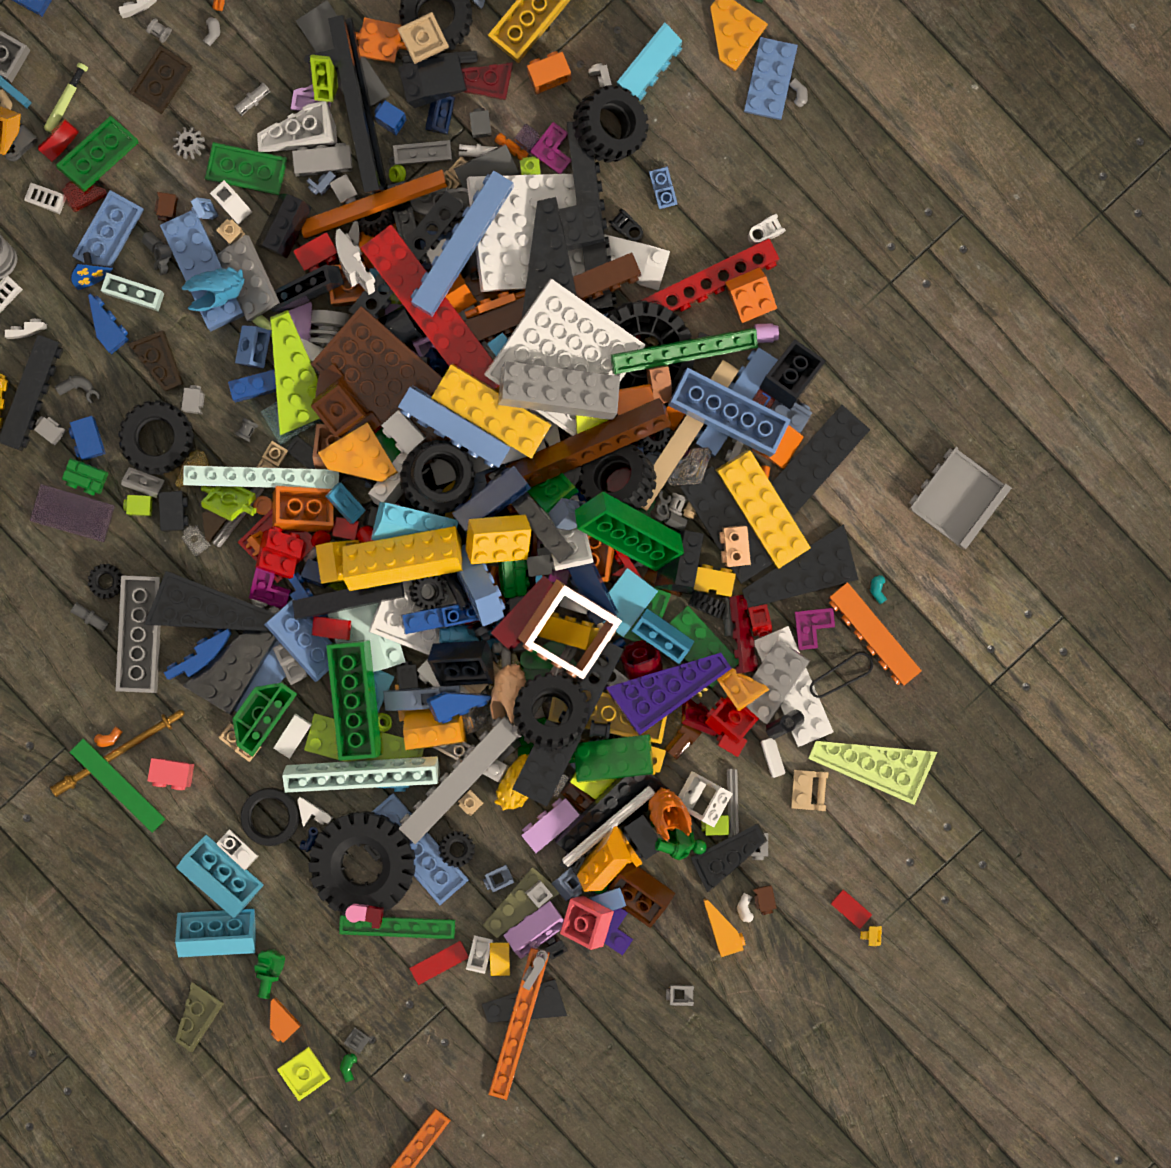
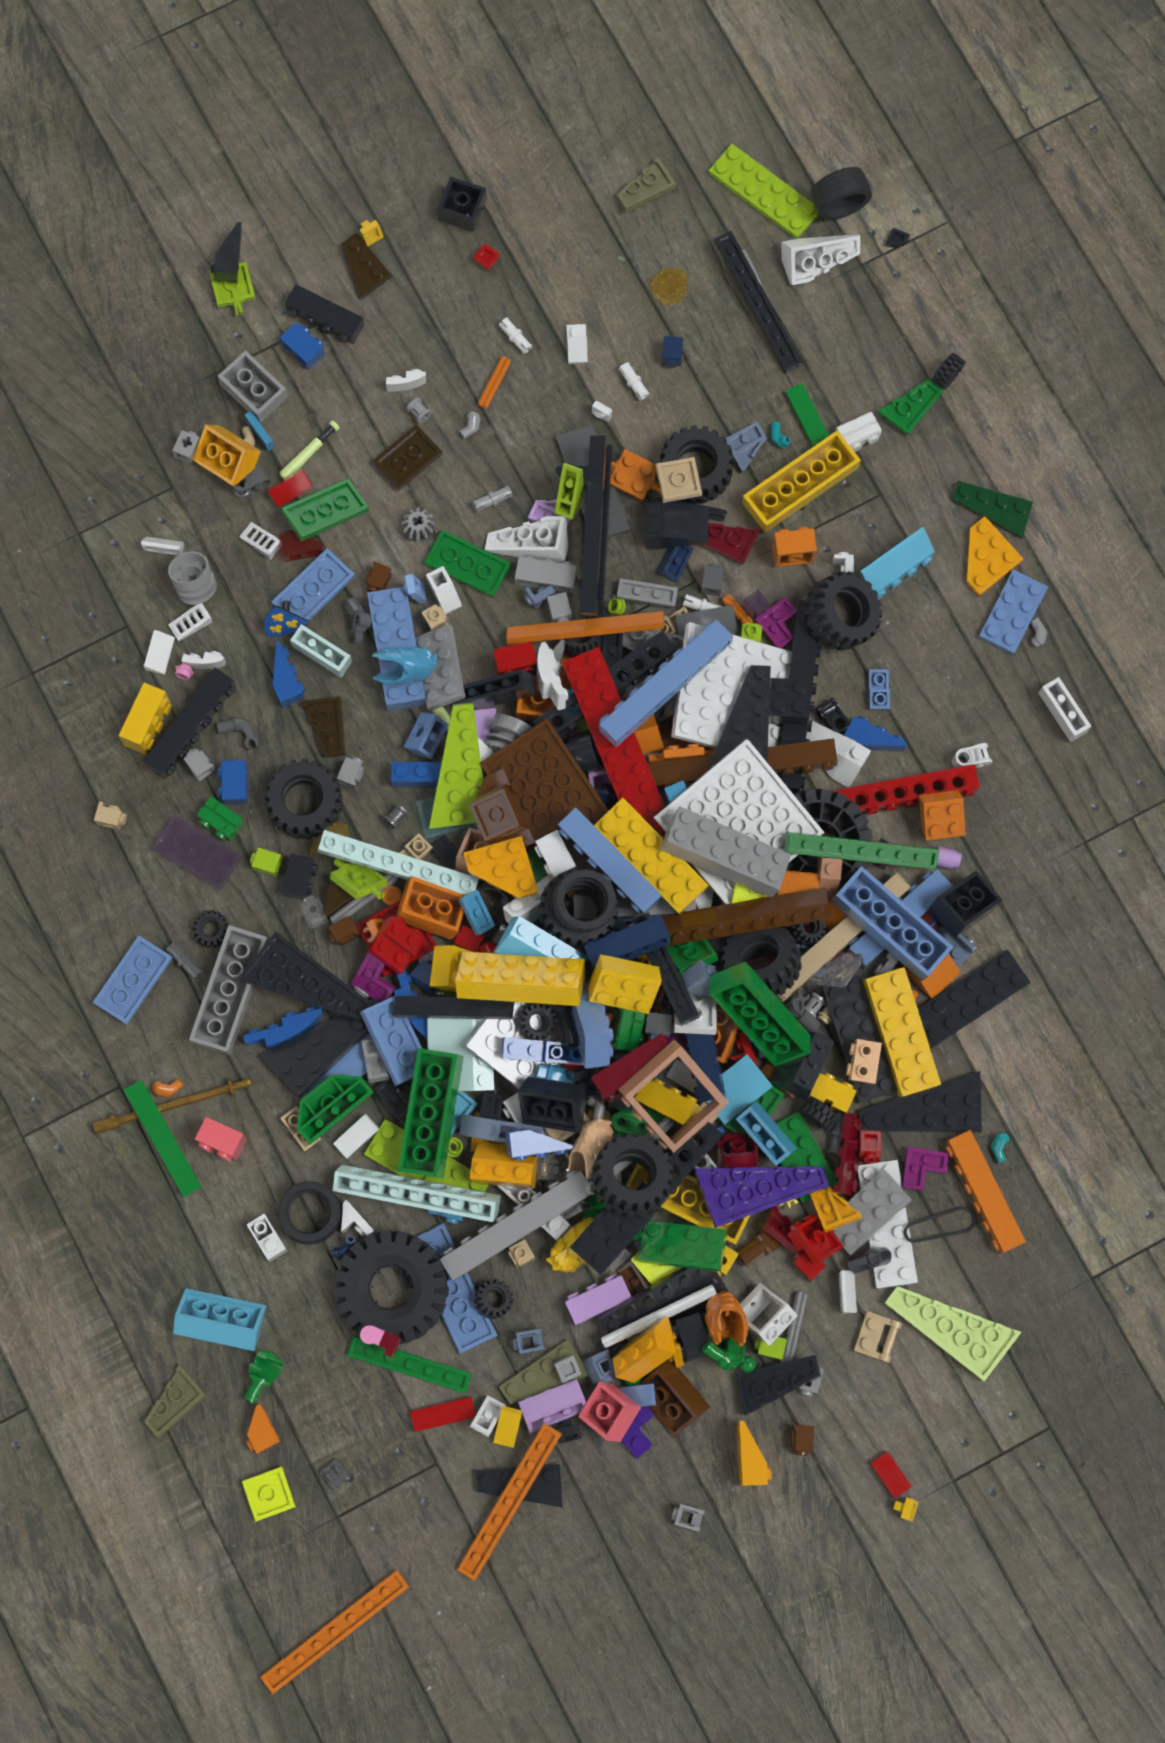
camera: 10 degrees right, 10 degrees down
light grey plate [121,467,165,498] -> none
medium azure slope [176,835,264,918] -> none
black slope [255,193,312,259] -> none
red tile [311,530,331,548] -> none
red slope [312,616,351,640] -> none
green arm [340,1053,357,1083] -> none
blue brick [374,100,407,136] -> none
light grey plate [522,950,548,990] -> none
black bush [589,720,611,739] -> none
white arm [737,893,754,922] -> none
light grey panel [909,446,1012,550] -> none
none -> medium blue plate [93,936,173,1025]
none -> bright pink plate [175,663,194,681]
none -> reddish brown window [328,916,361,946]
none -> black wing [373,1077,411,1122]
none -> blue slope [844,716,907,751]
none -> white brick [1038,677,1091,742]

